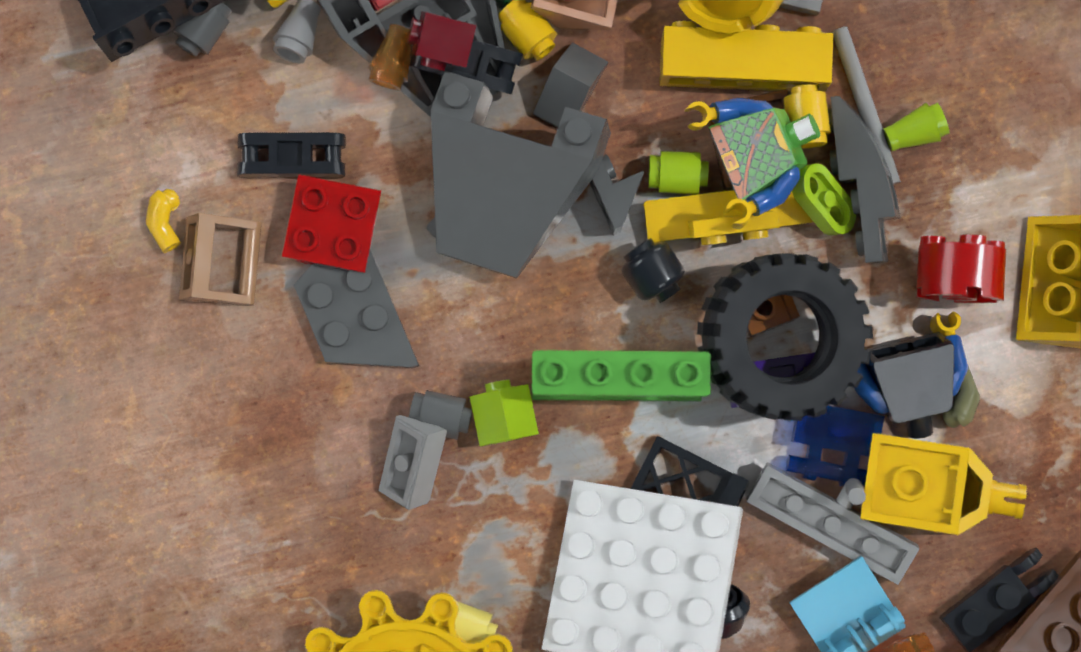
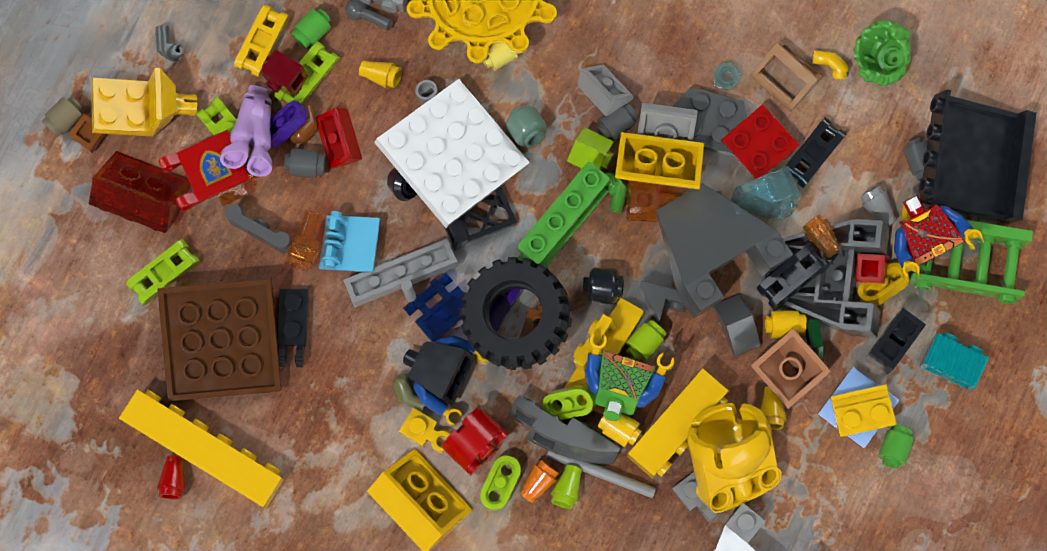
camera: 130 degrees right, 5 degrees down
dark red brick [407,11,477,71] -> none
yellow plate [860,433,1027,535] -> none
none -> yellow plate [398,407,450,453]
none -> lime plate [480,455,521,511]
none -> sand green head [506,106,547,148]
none -> orange cone [520,459,559,503]
none -> bright green arm [605,172,628,213]
none -> yellow slope [615,132,704,189]
none -> clear orange piece [626,180,685,222]
none -> light grey plate [637,103,698,142]
none -> clear light blue plate [713,63,740,90]
none -> clear light blue slope [731,166,801,220]
none -> bright green hair [853,19,911,86]

